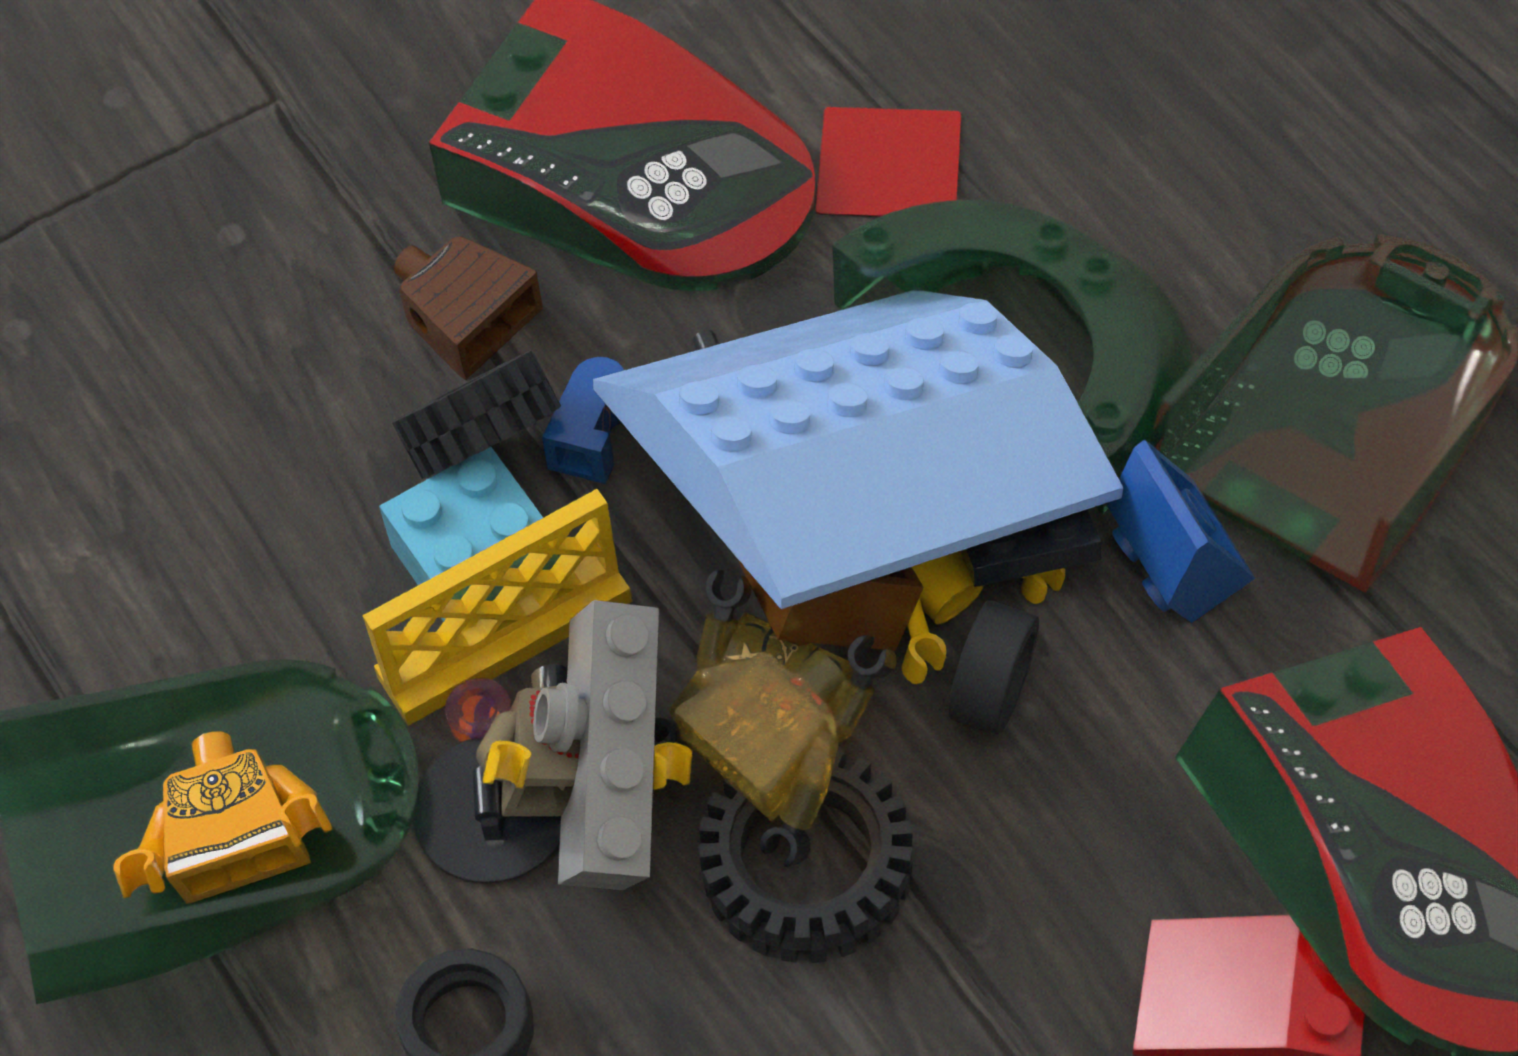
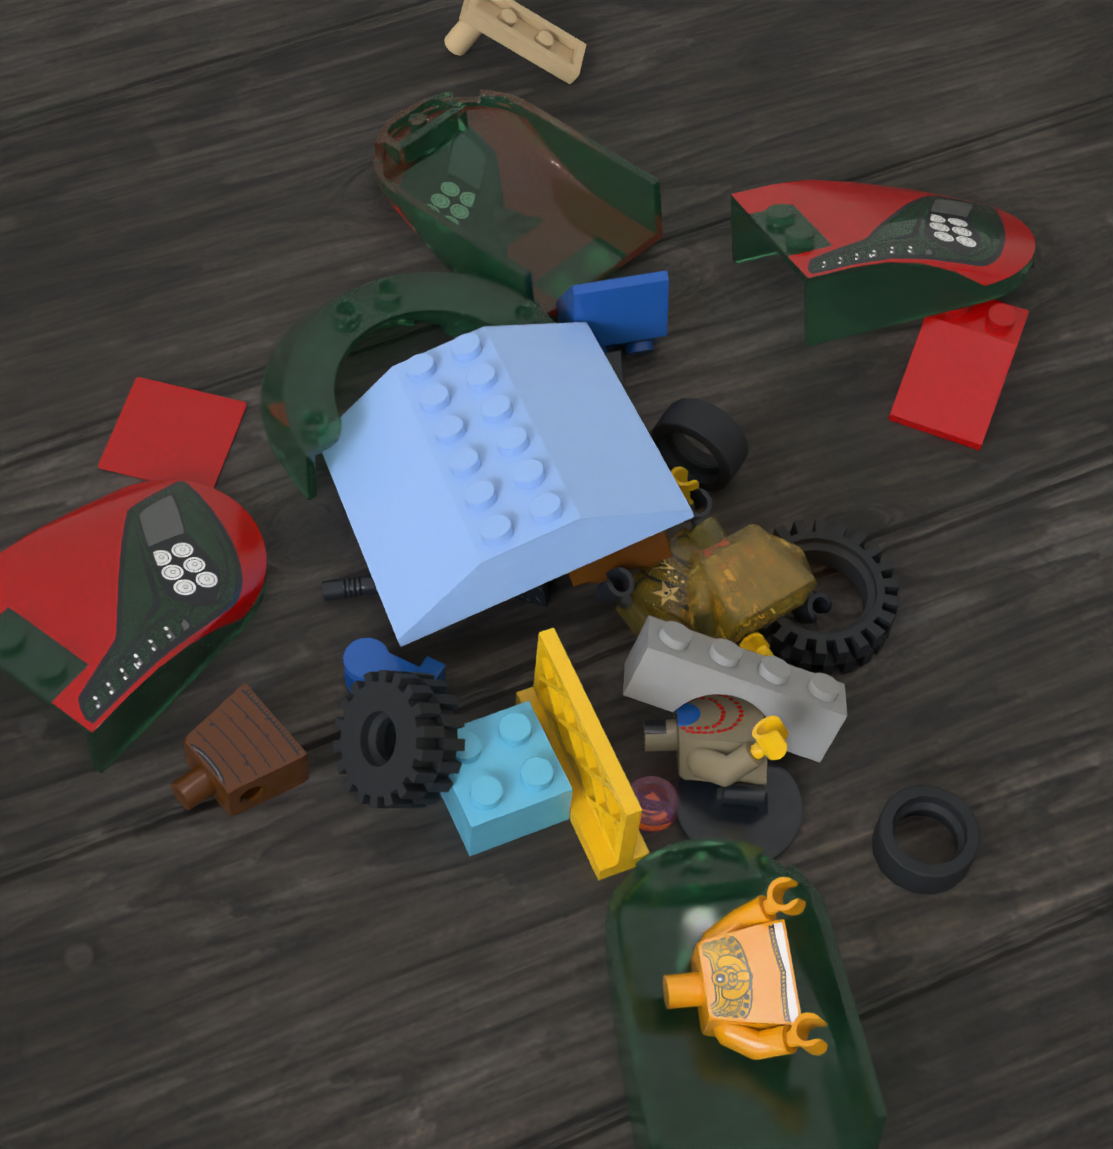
camera: 90 degrees left, 0 degrees up
light grey plate [533,683,587,752] -> none

